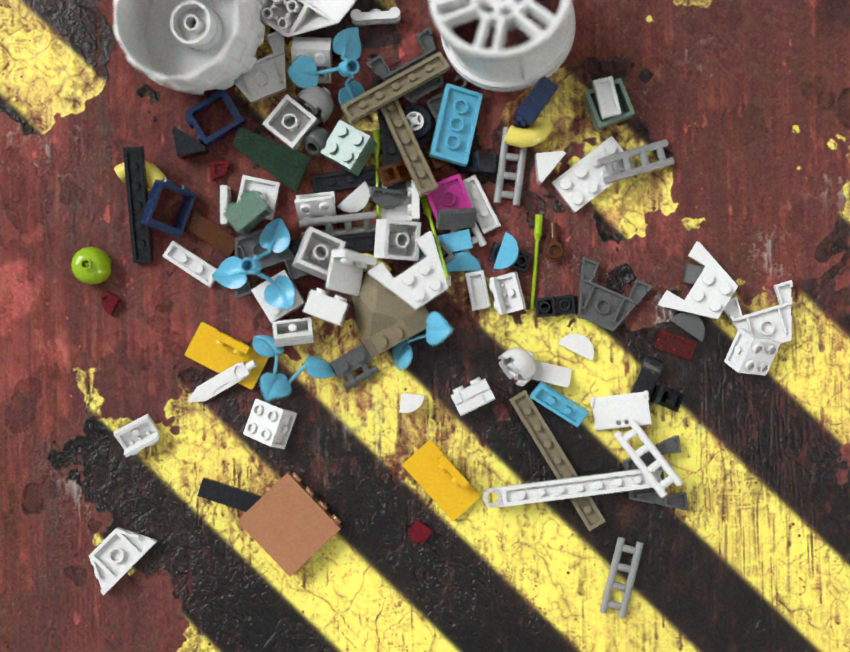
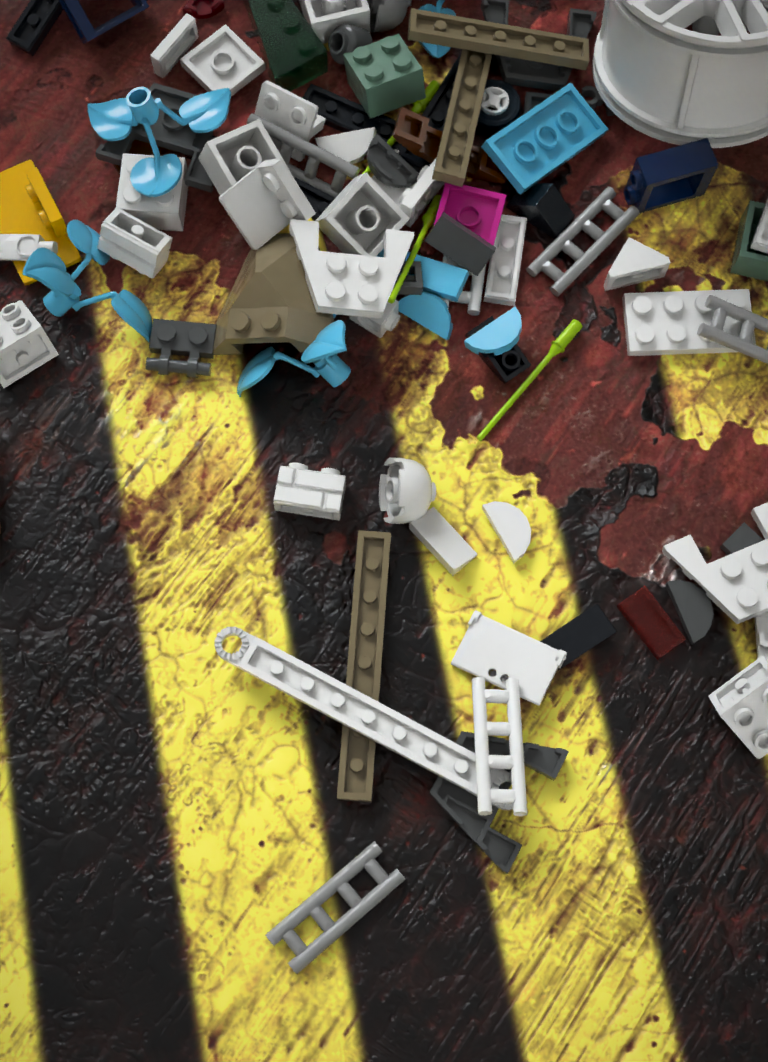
camera: 30 degrees right, 15 degrees down
white tile [163,241,217,288] -> none
reddish brown tile [185,210,235,257] -> none
sand green brick [223,189,273,235] -> none
white brick [303,288,350,326] -> none
white brick [399,393,425,413] -> none
yellow bracket [403,440,481,521] -> none
dark red tile [409,519,432,543] -> none
white tile [465,270,491,311] -> none
white bracket [489,272,526,315] -> none
light yellow cylinder [504,117,553,148] -> none
medium azure tile [530,381,589,427] -> none
black slope [535,294,577,318] -> none
reddish brown plate [545,223,564,261] -> none
dark grey wing [577,256,652,332] -> none
black slope [649,384,684,412] -> none

